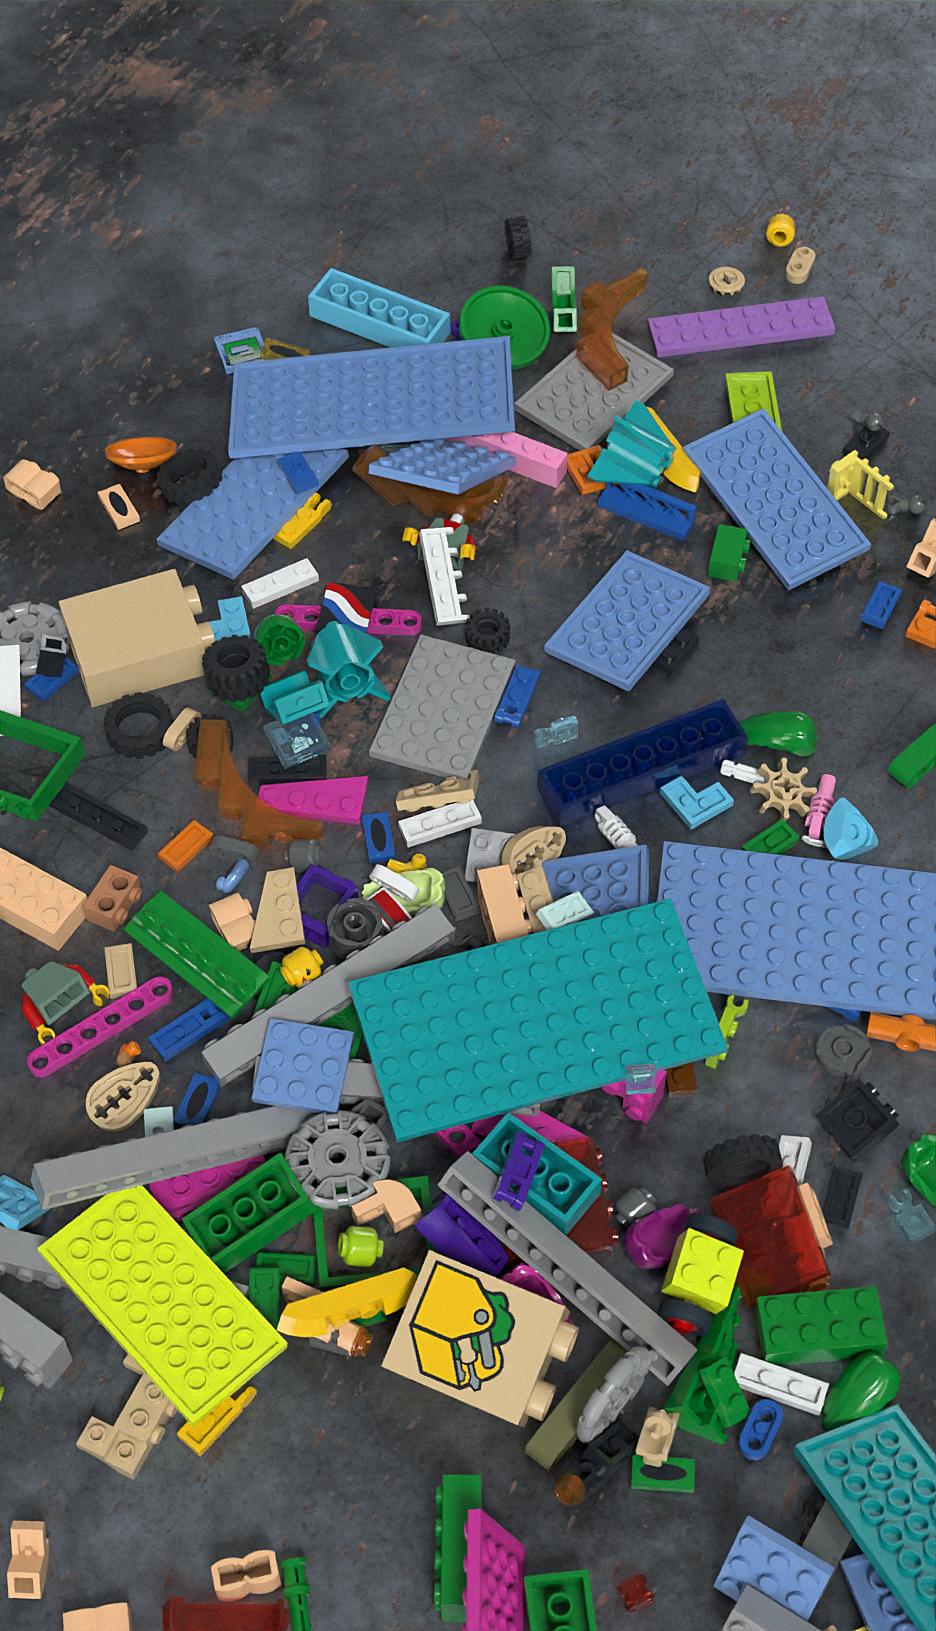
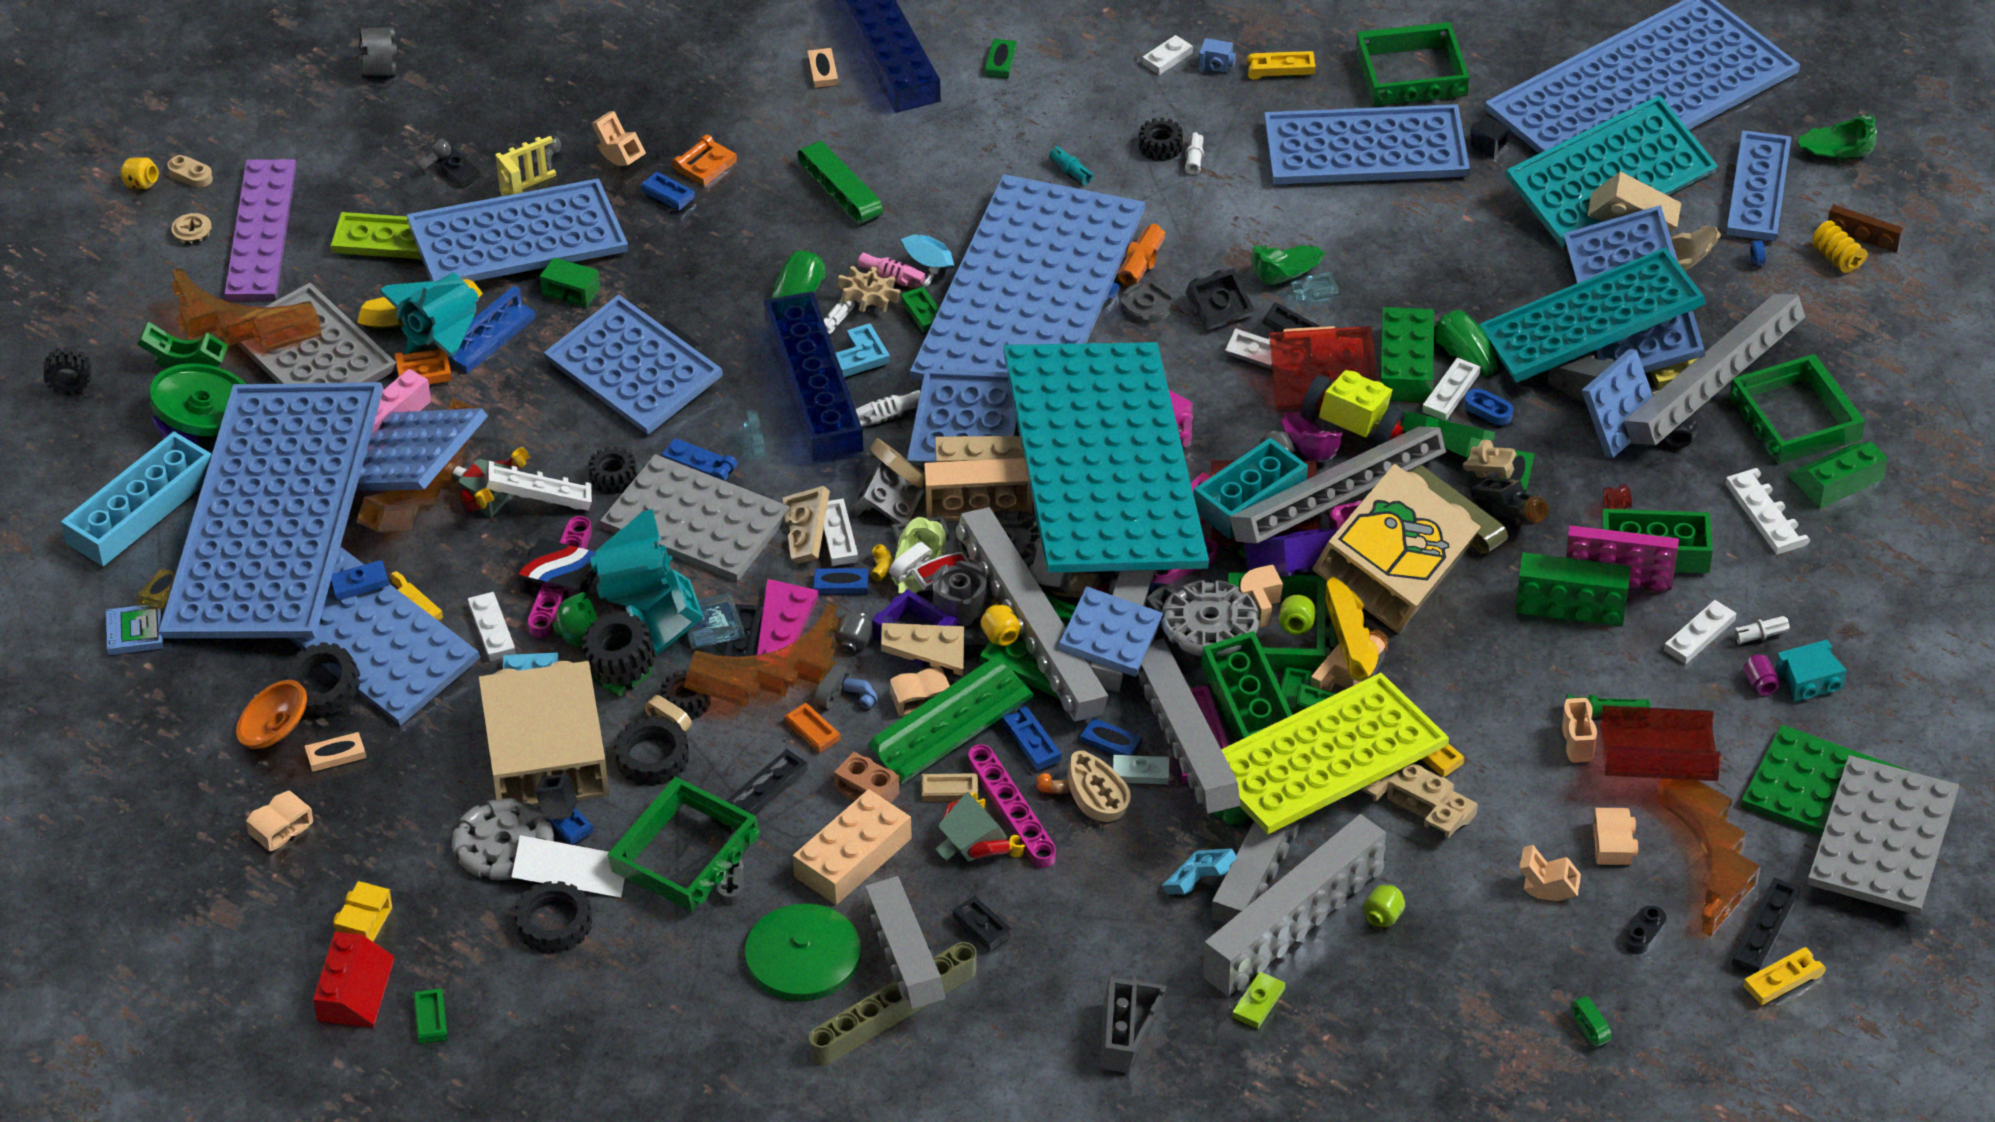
camera: 80 degrees left, 10 degrees down
dark purple plate [491,1130,545,1211] -> none
light aqua plate [536,891,594,930] -> none
light grey plate [576,1346,651,1444] -> none
clear light blue plate [625,1064,656,1095] -> none
green plate [698,1356,751,1428] -> none
black tyre [702,1134,783,1190] -> none

